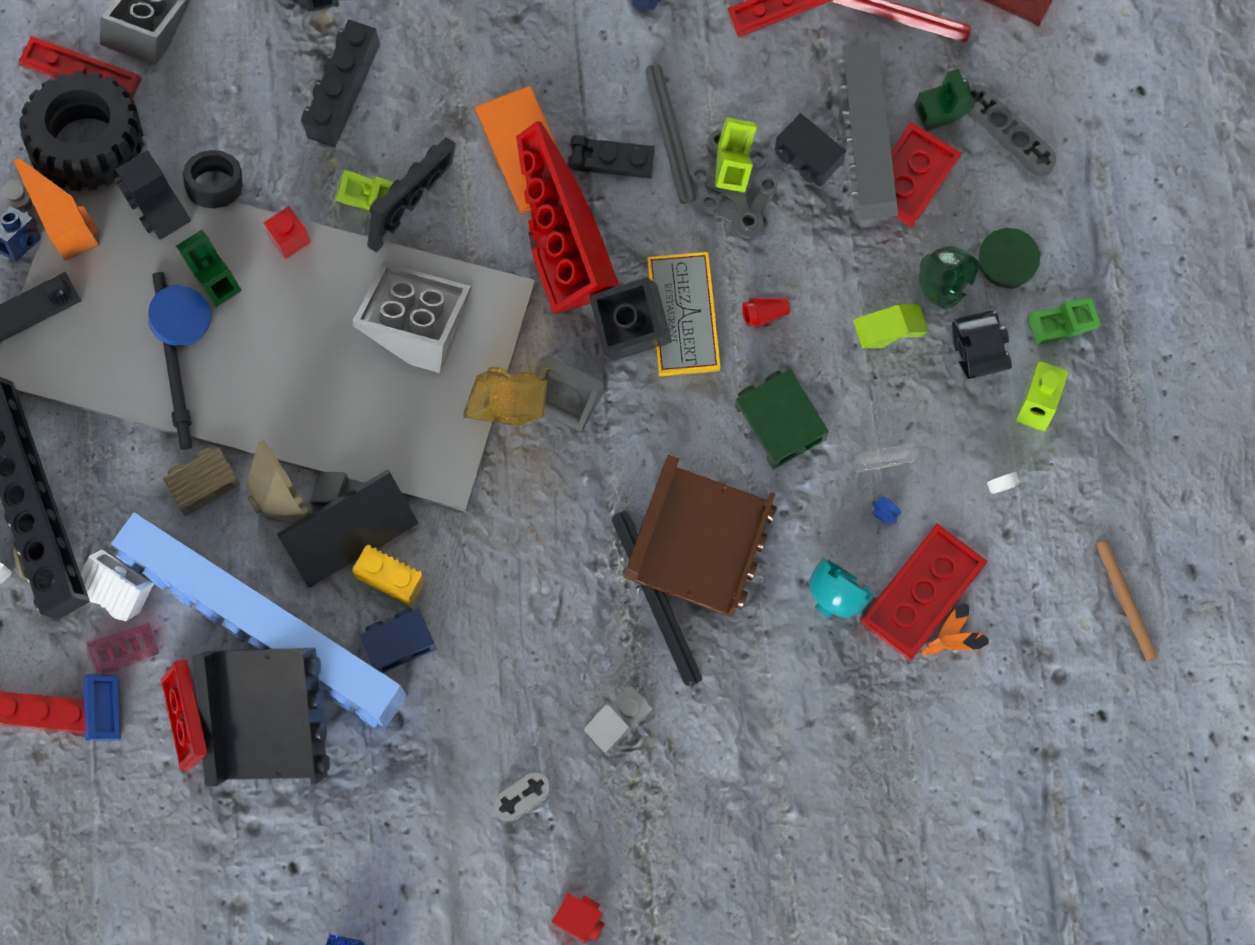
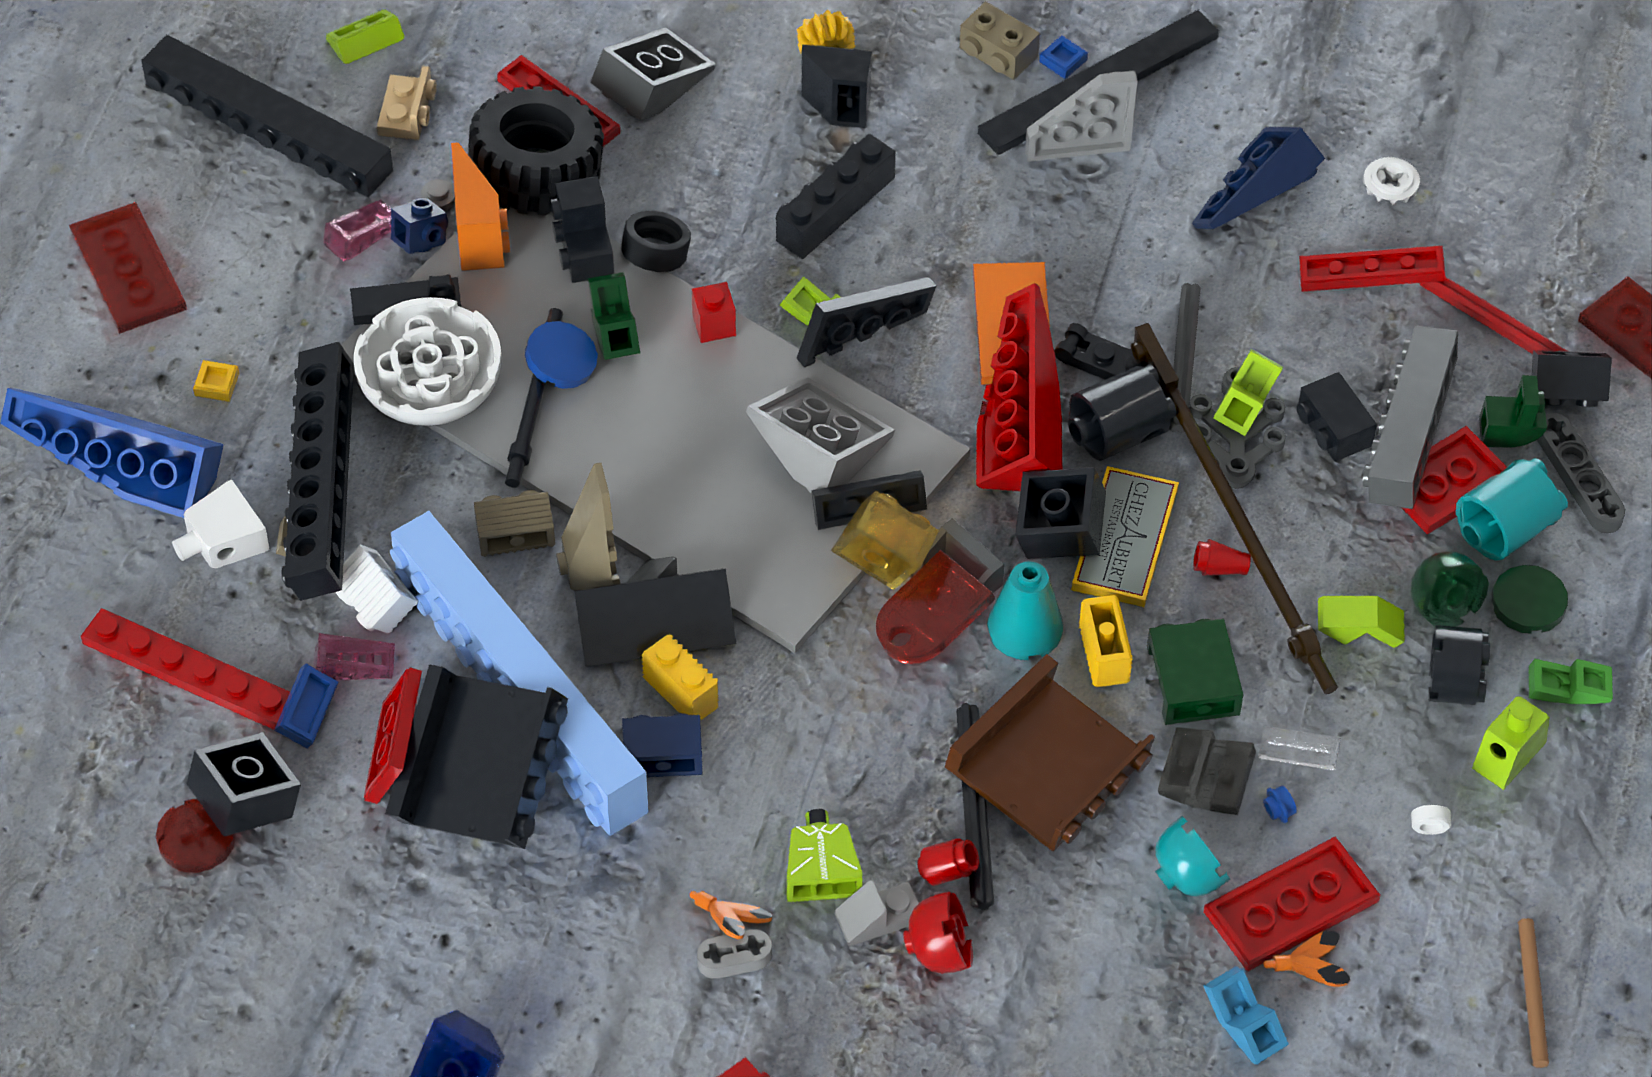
camera: 20 degrees right, 20 degrees down
none -> clear red tile [156,799,236,873]
none -> black brick [186,732,301,836]
none -> white brick [354,297,501,426]
none -> orange piece [689,891,772,939]
none -> lime torso [787,809,863,902]
none -> black hinge [811,470,927,530]
none -> clear red tile [876,550,995,664]
none -> red cylinder [903,891,973,974]
none -> red brick [917,838,979,886]
none -> teal cone [988,561,1063,660]
none -> black cylinder [1068,365,1176,461]
none -> yellow brick [1079,595,1133,687]
none -> dark brown bar [1131,323,1338,694]
none -> clear smoke slope [1157,727,1256,815]
none -> dark azure slope [1204,966,1289,1065]
none -> teal cylinder [1456,458,1568,561]
none -> black brick [1531,350,1612,407]

